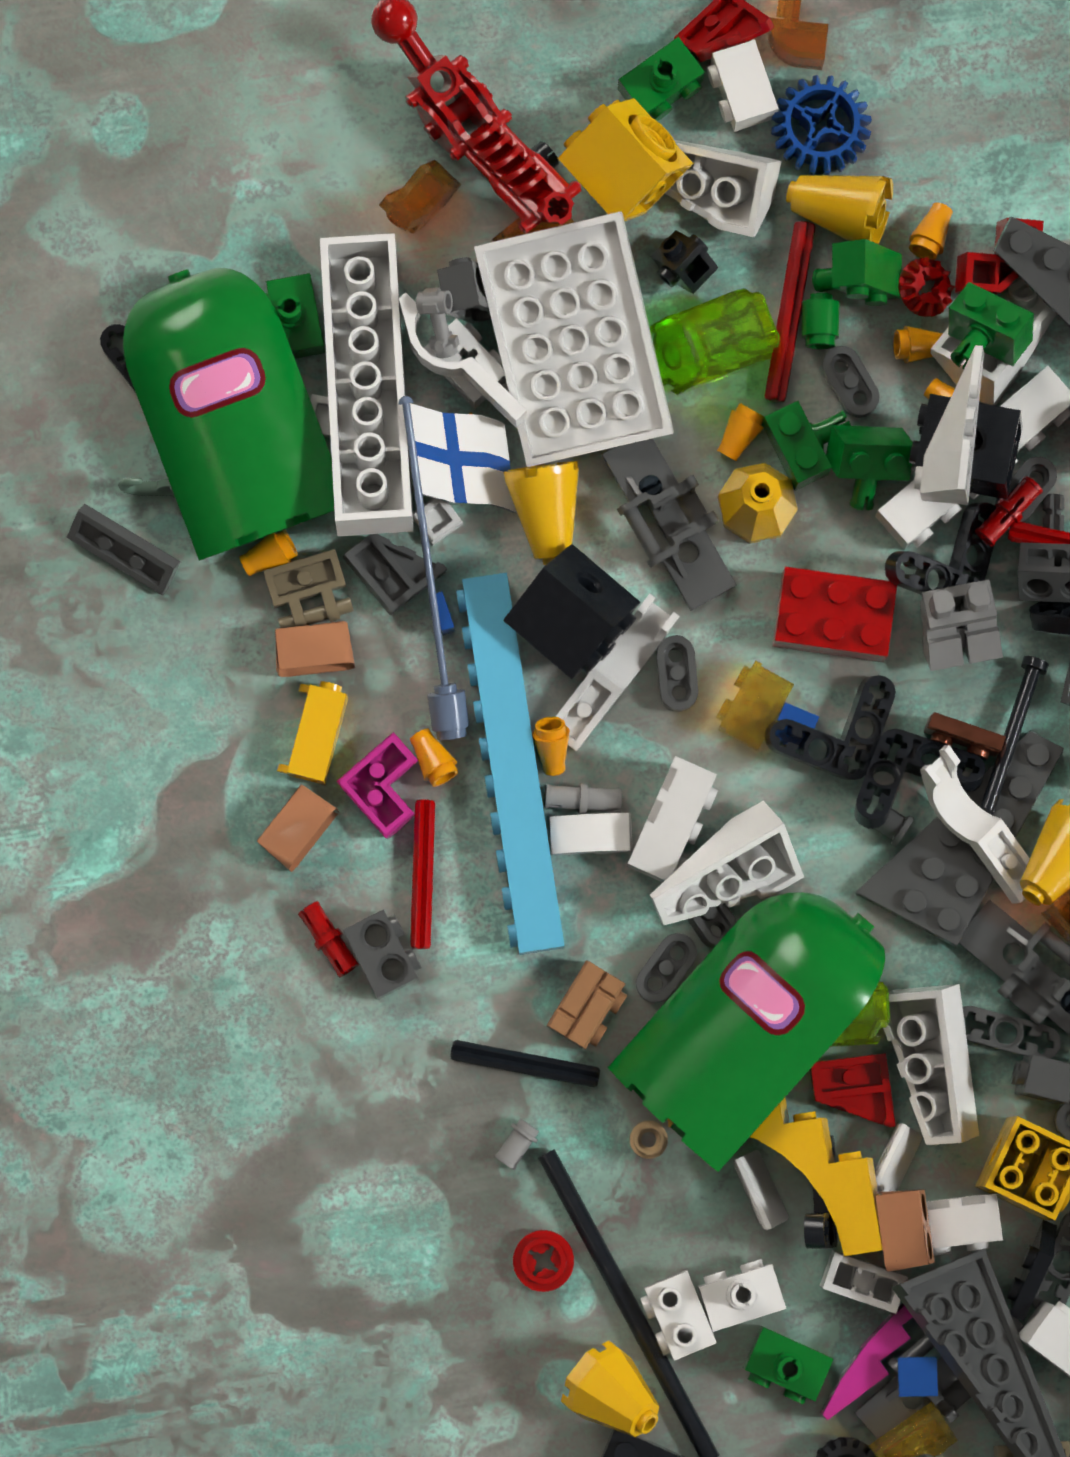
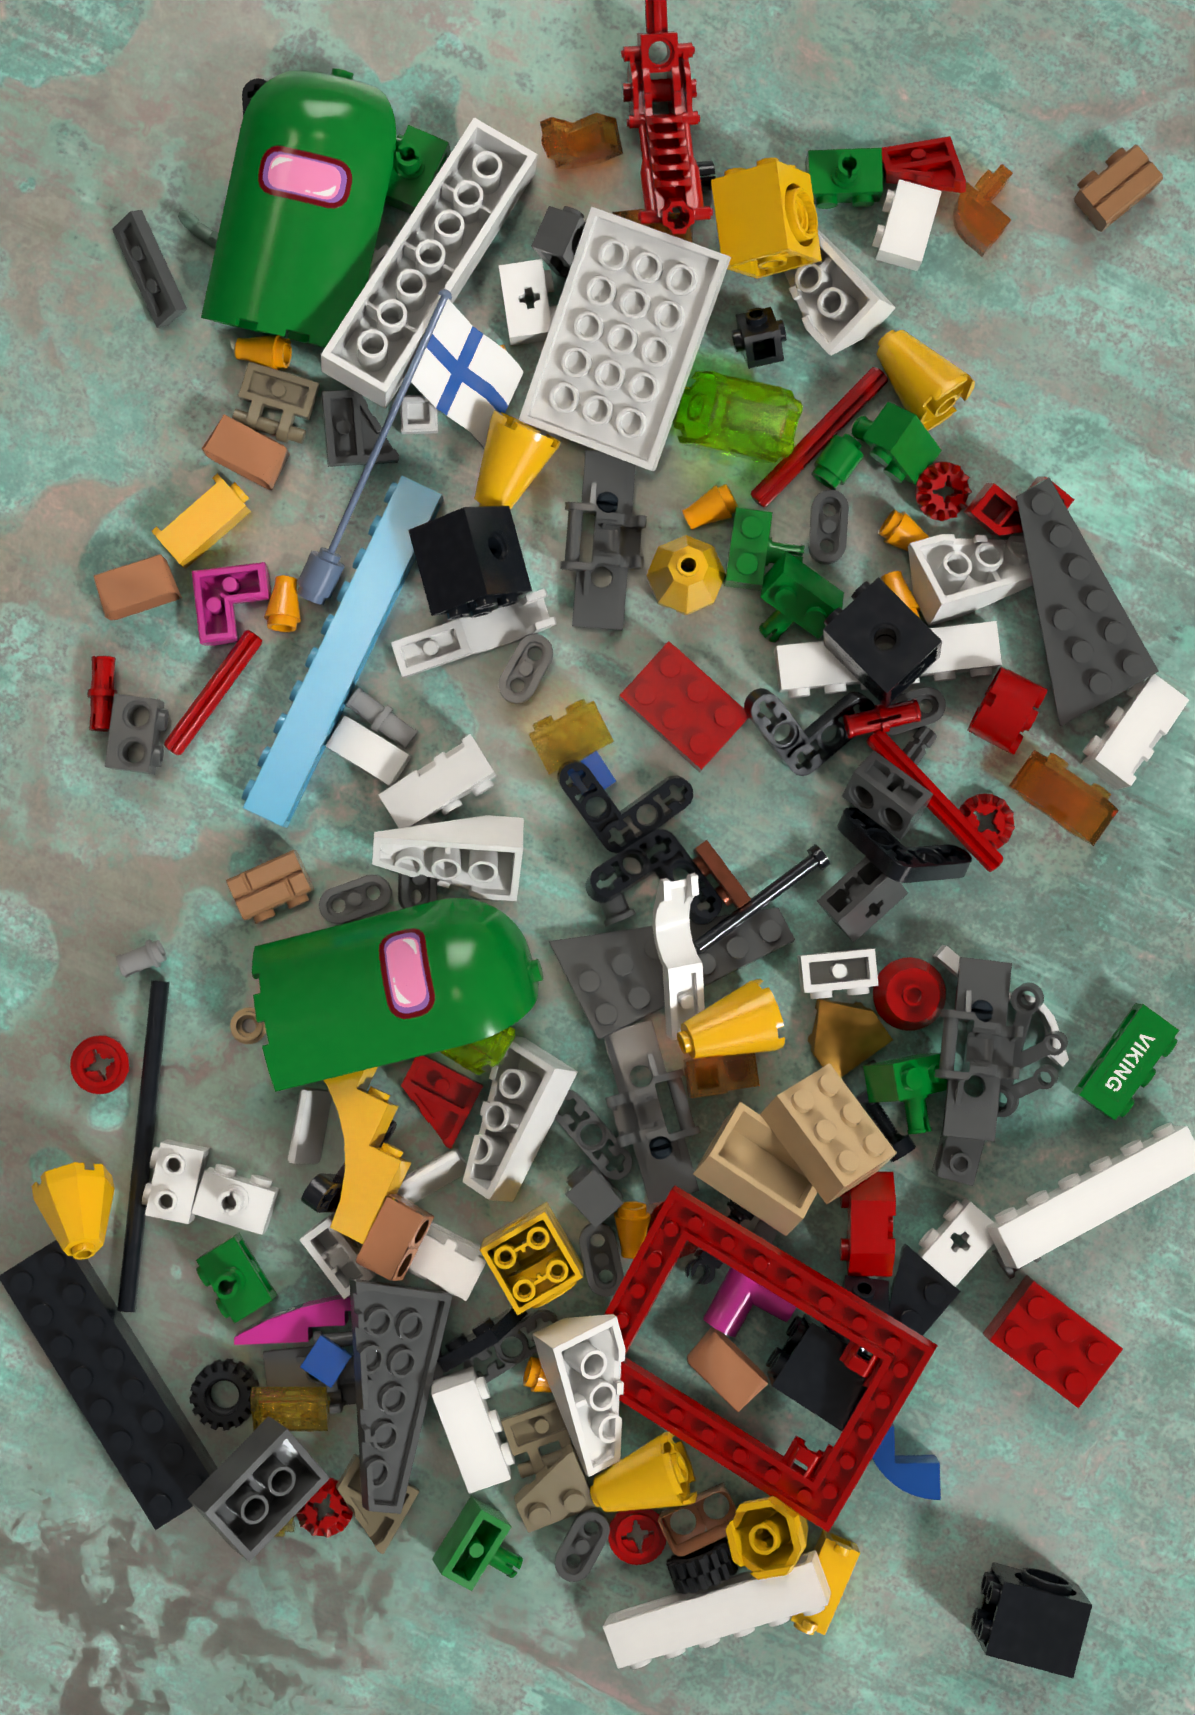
camera: 40 degrees right, 5 degrees up
white piece [399,292,527,428] -> none
light grey bar [416,287,460,358] -> none
blue tile [429,591,455,636] -> none
black axle [450,1040,600,1087] -> none
light orange cone [532,717,570,776] -> none
blue gear [771,75,872,175] -> none
light orange cone [909,202,953,260] -> none
white wedge [914,345,984,505] -> none
light grey hips [920,579,1003,671] -> none
green brick [948,282,1034,369] -> none

